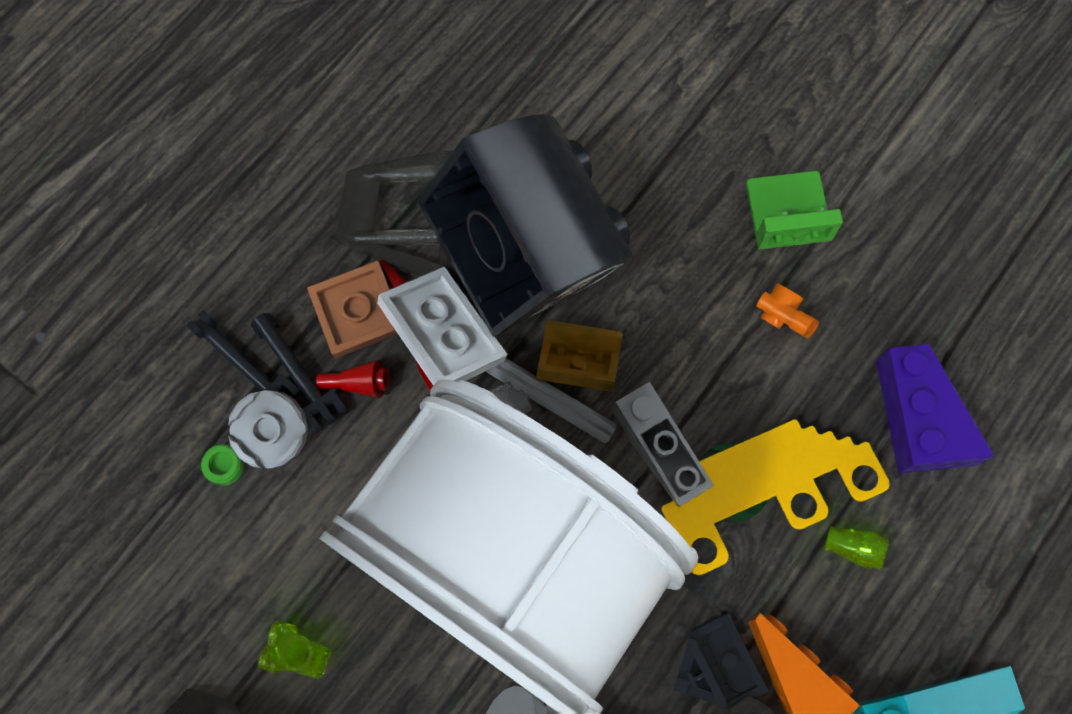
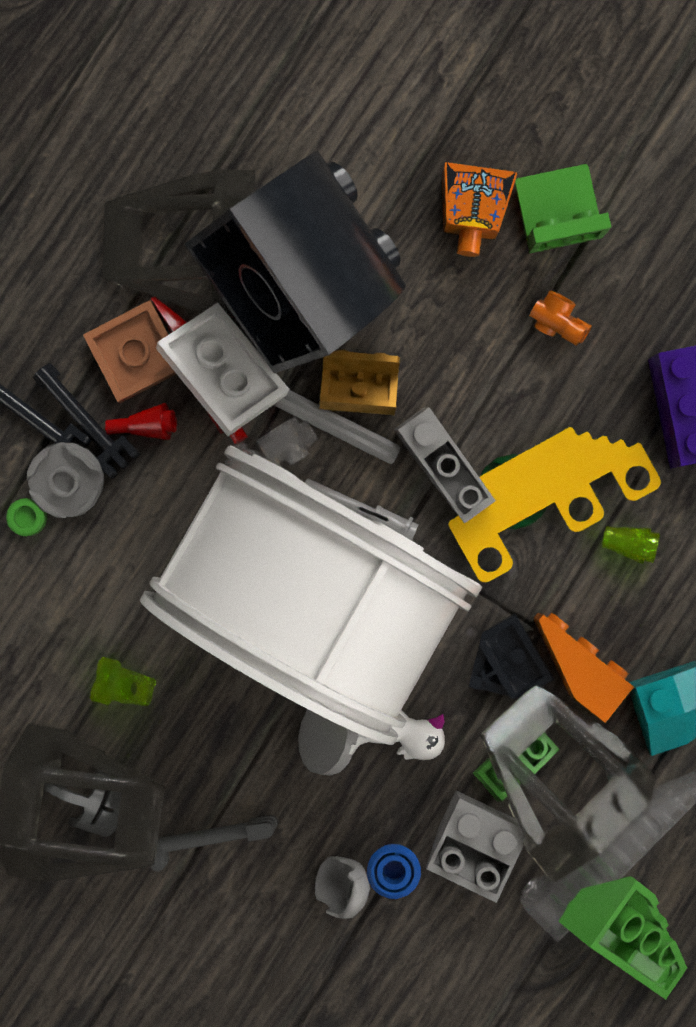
camera: 15 degrees left, 15 degrees up
none -> orange torso [442,162,517,257]

